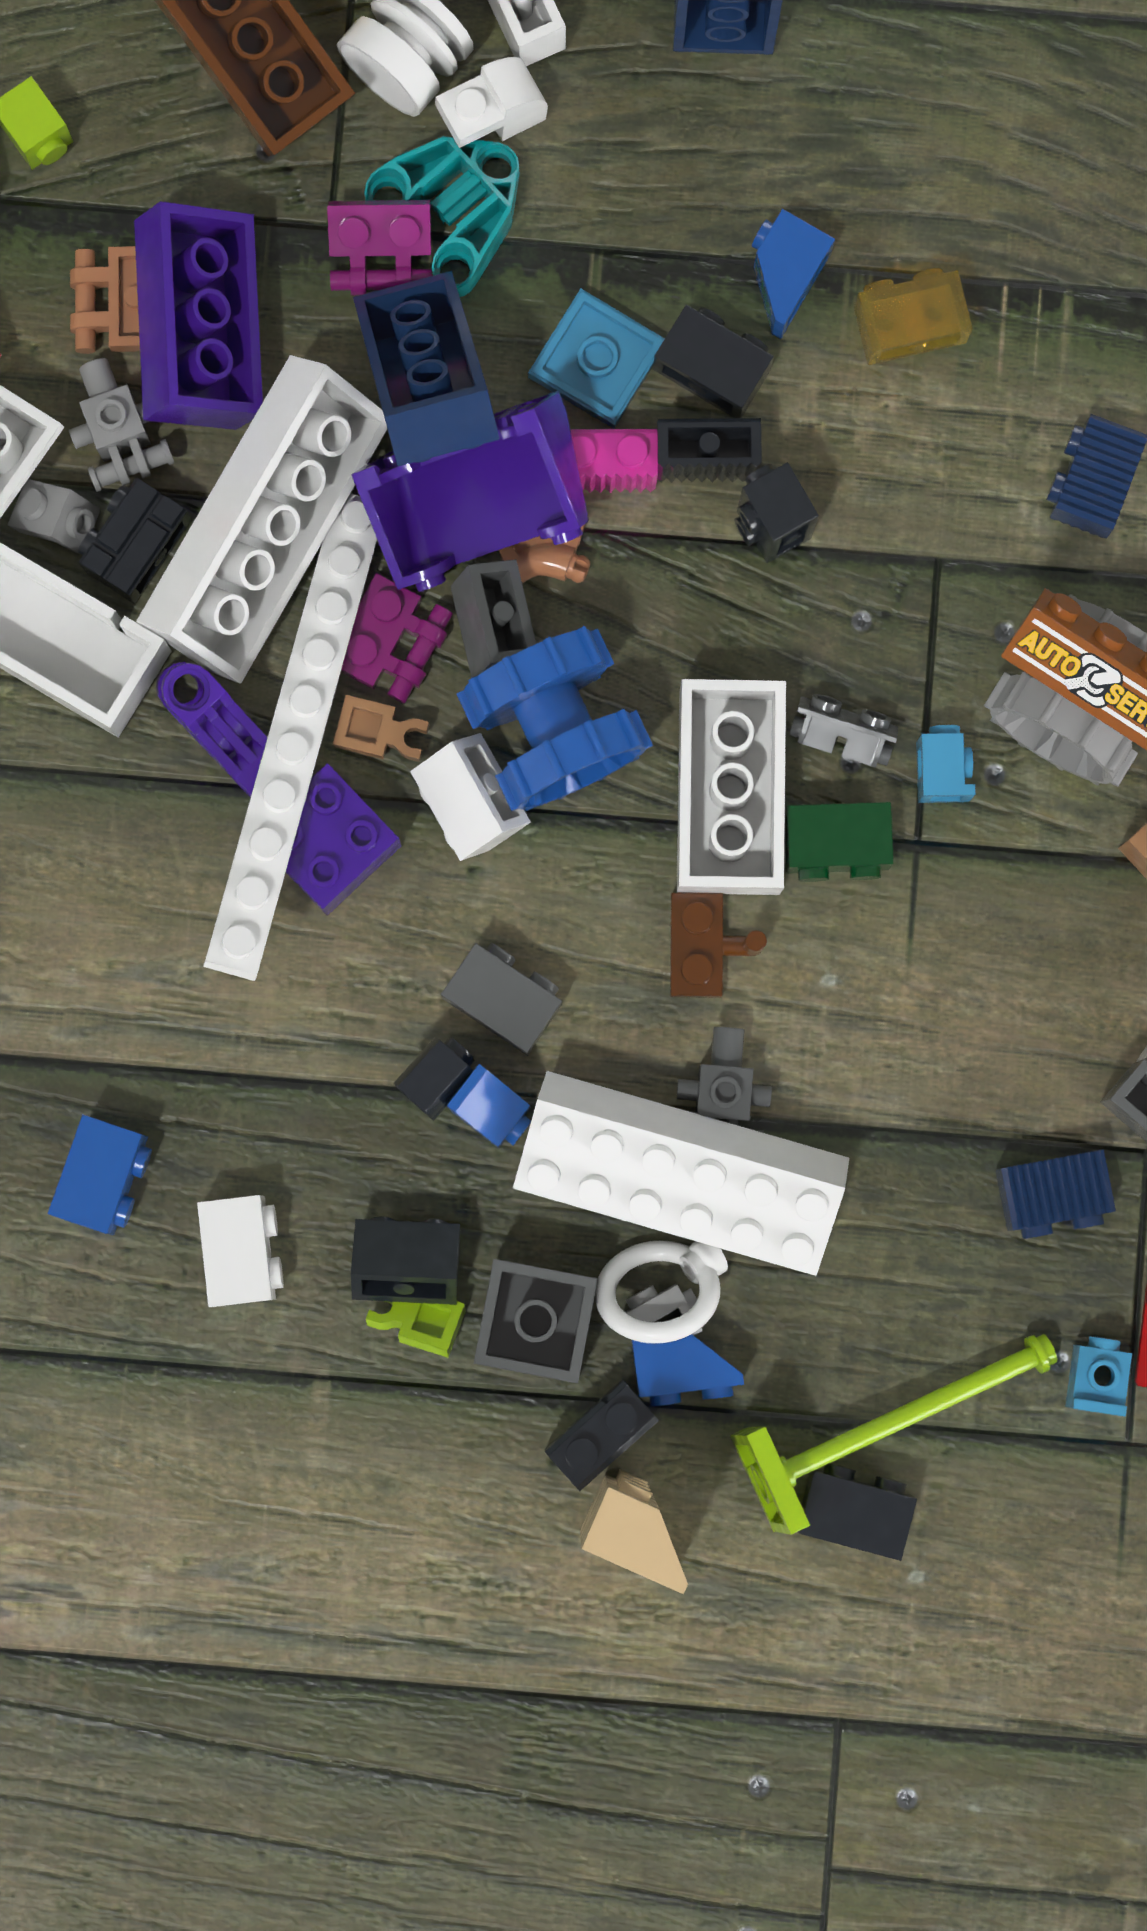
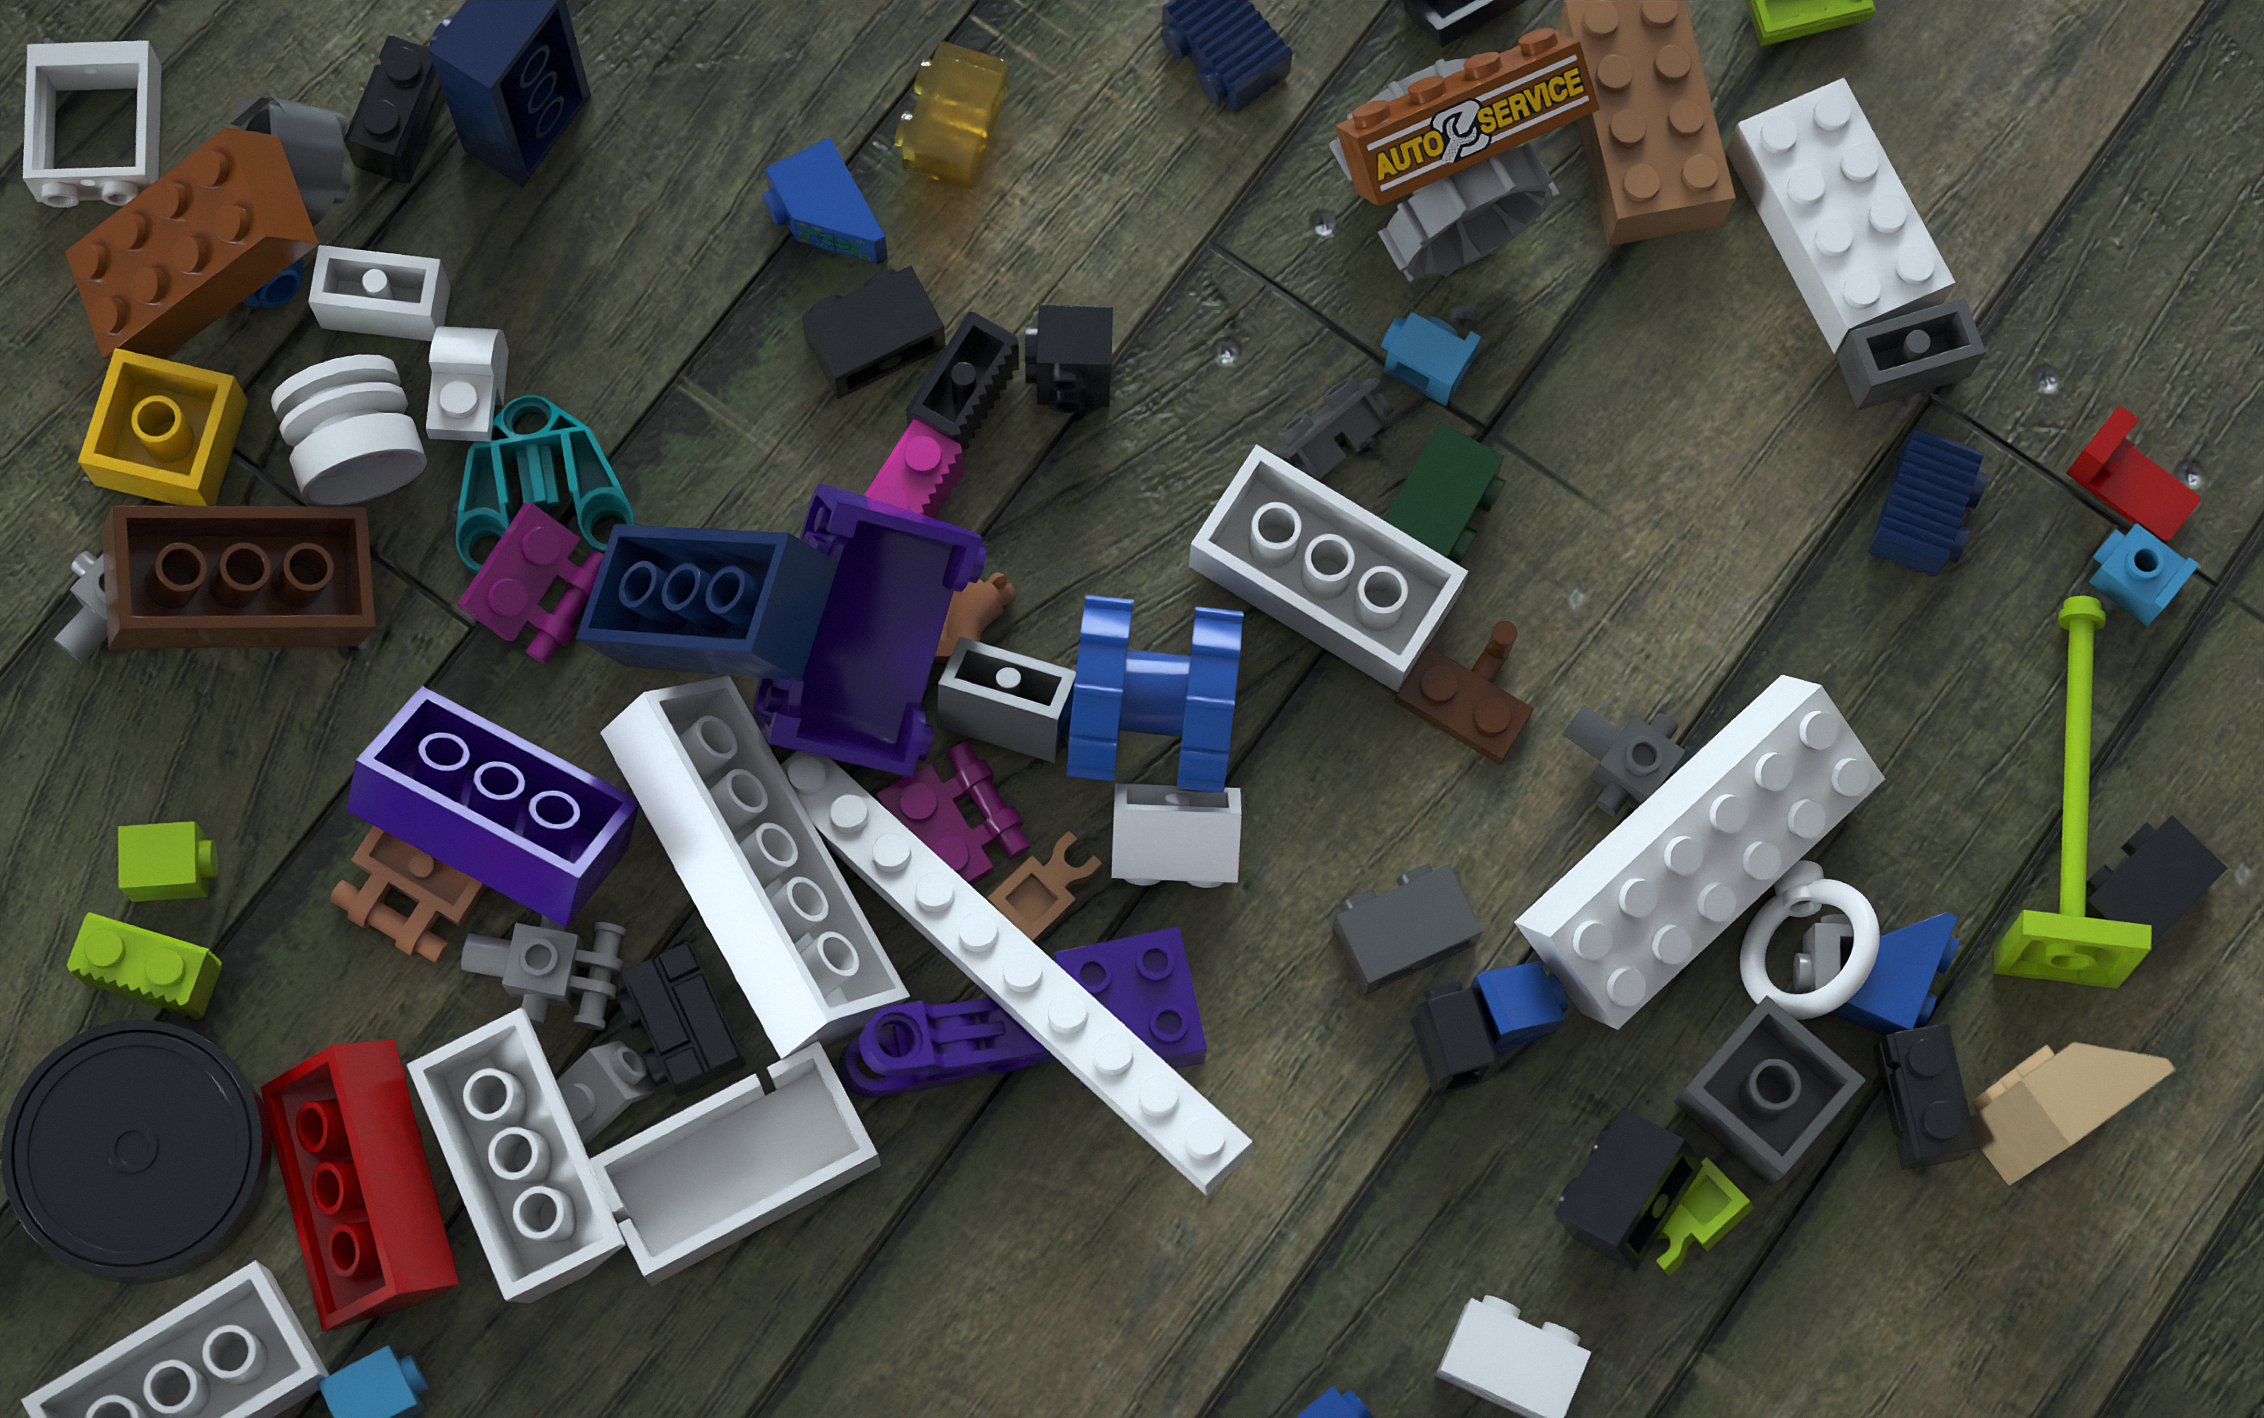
camera: 60 degrees left, 10 degrees down
dark azure tile [528,288,665,429] -> none

